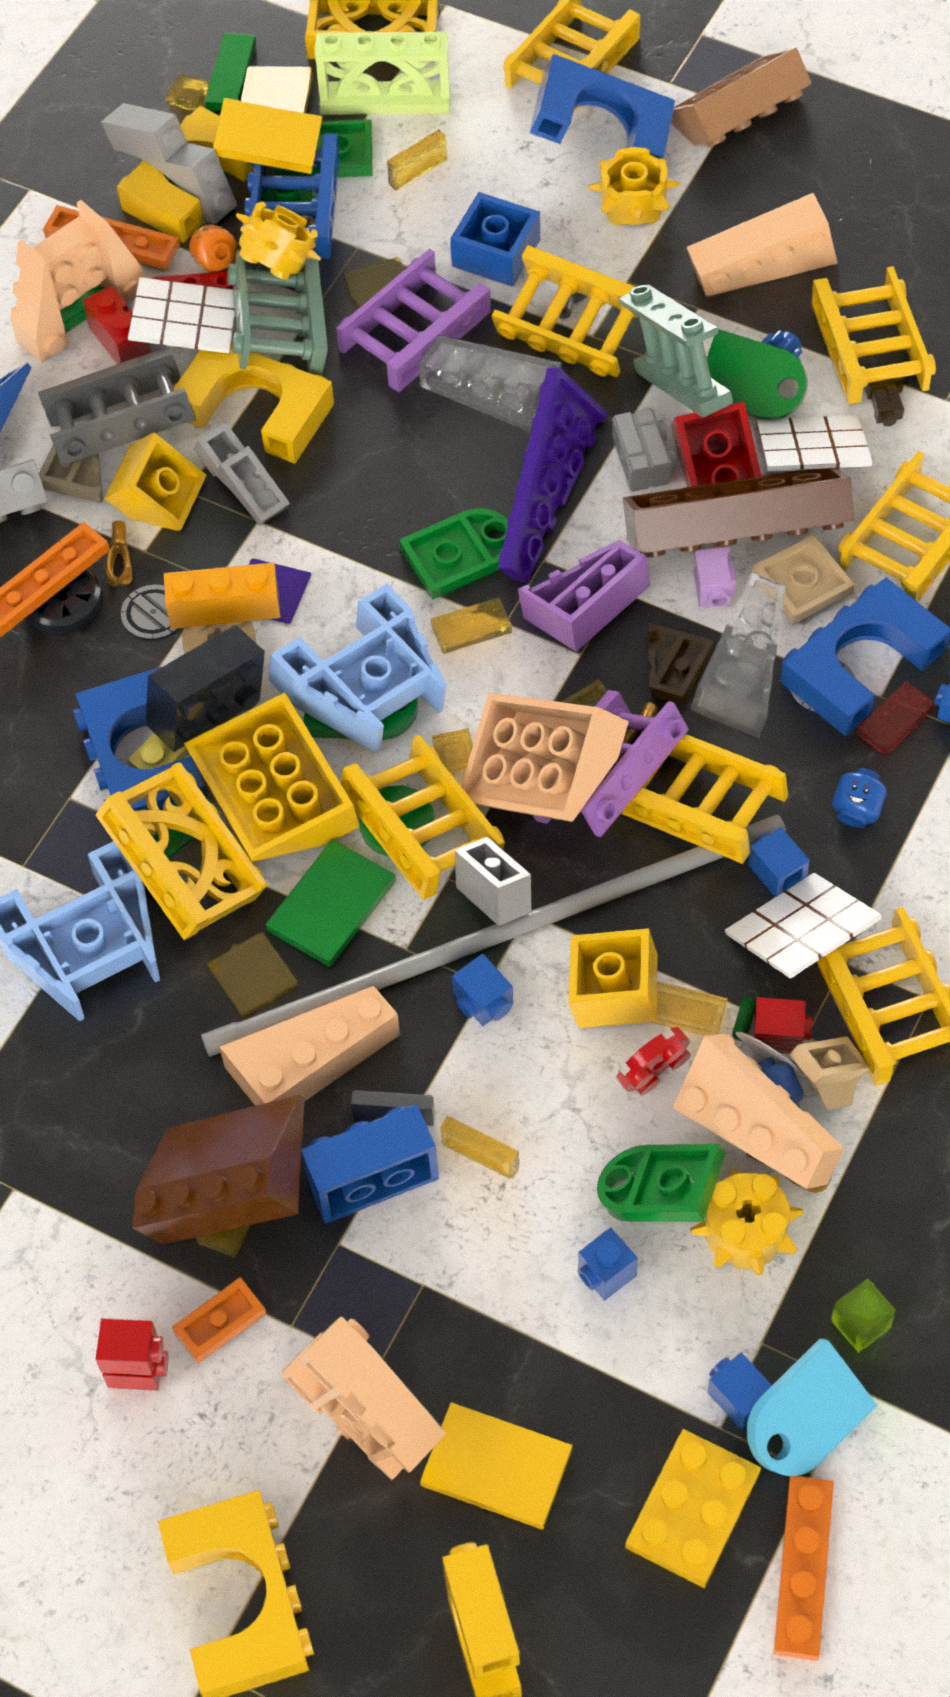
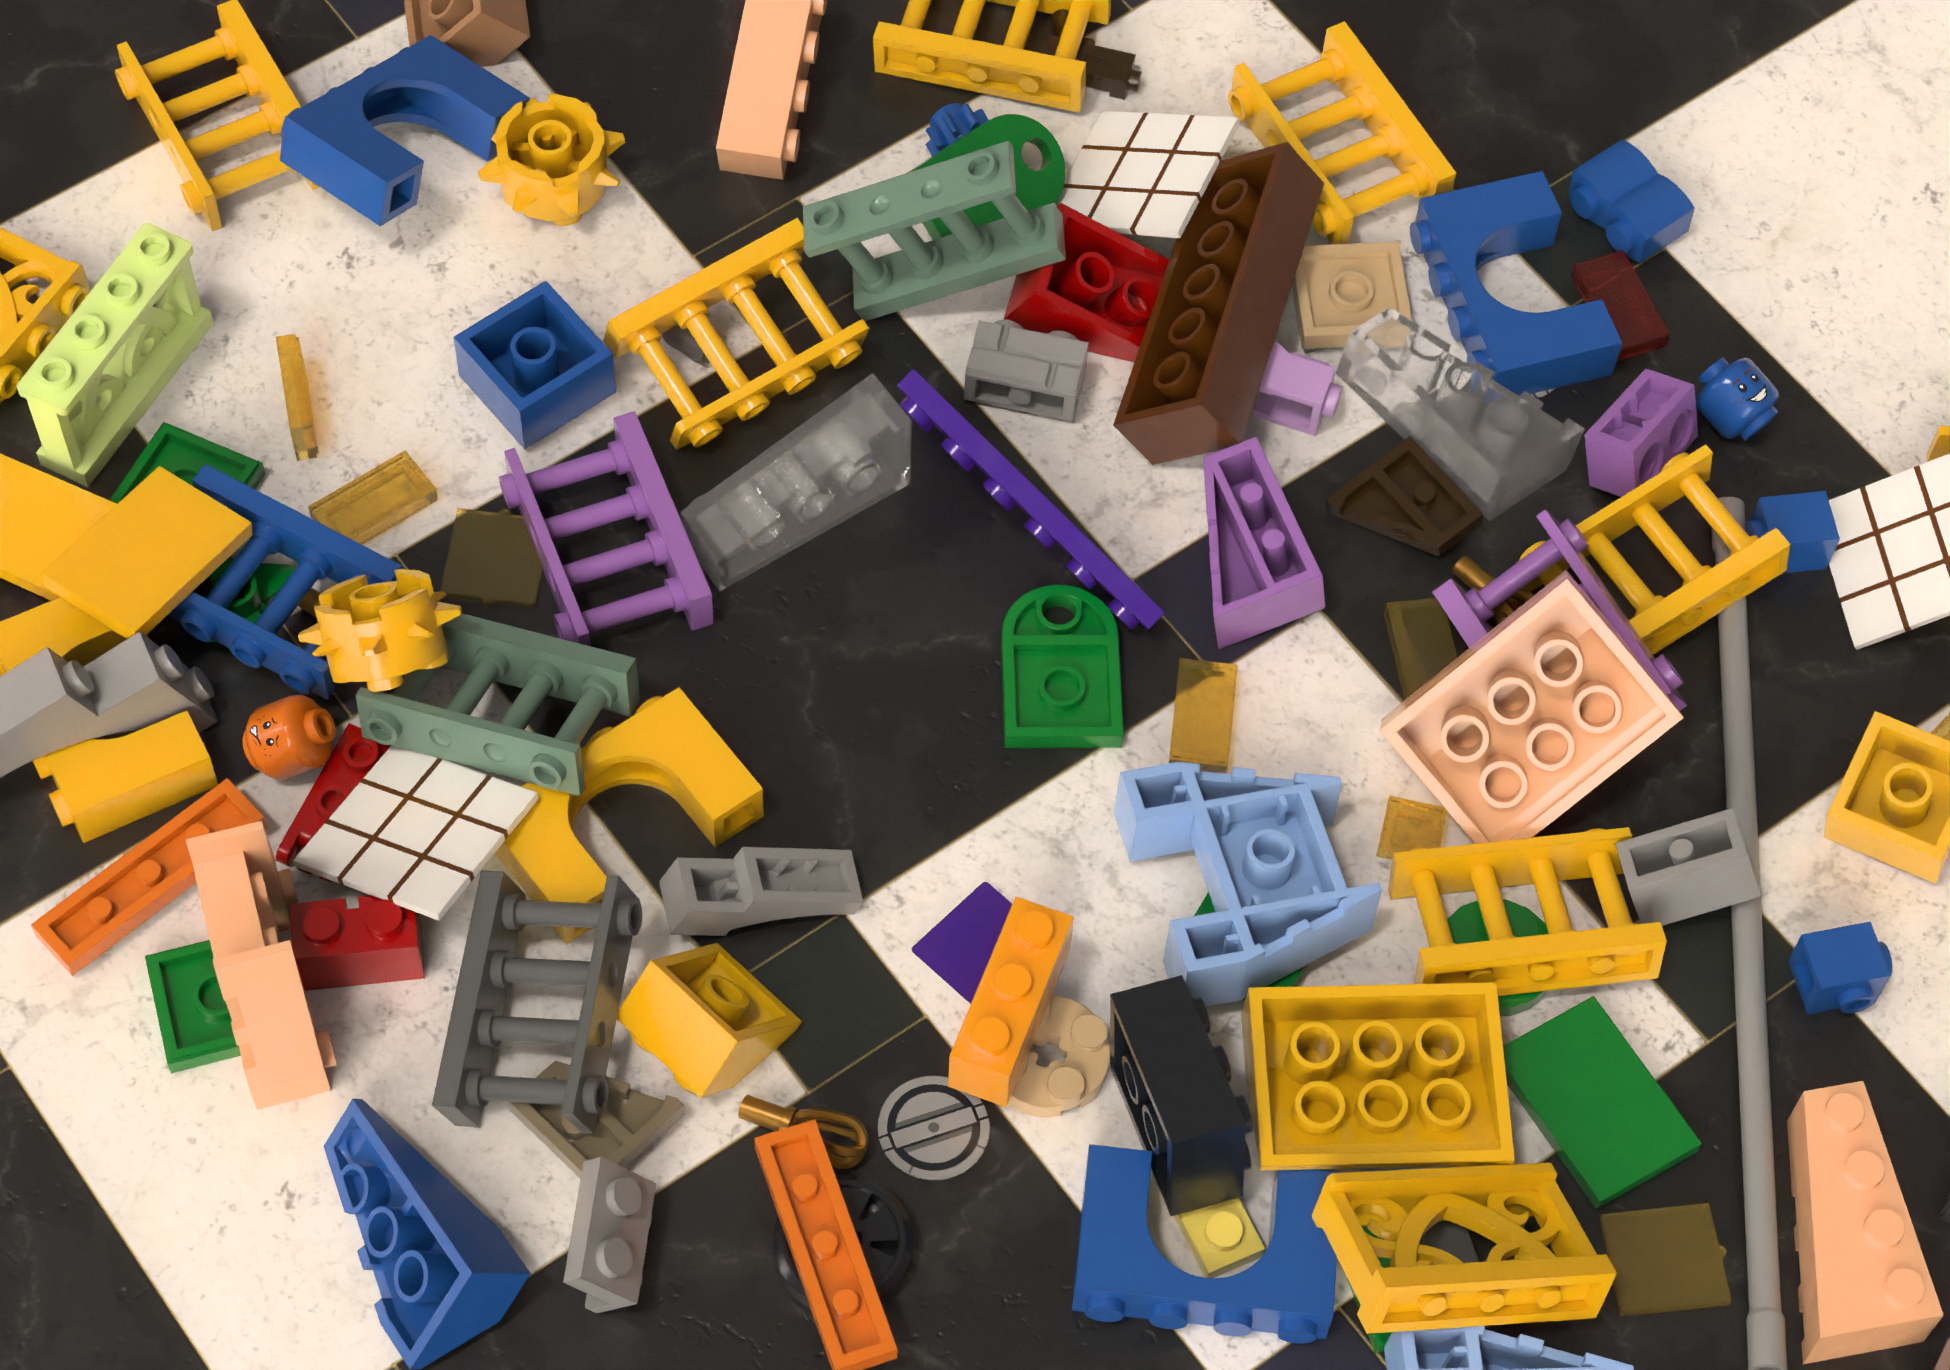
camera: 70 degrees left, 0 degrees up
none -> clear yellow tile [308,450,438,545]
none -> medium lavender brick [1584,369,1698,497]

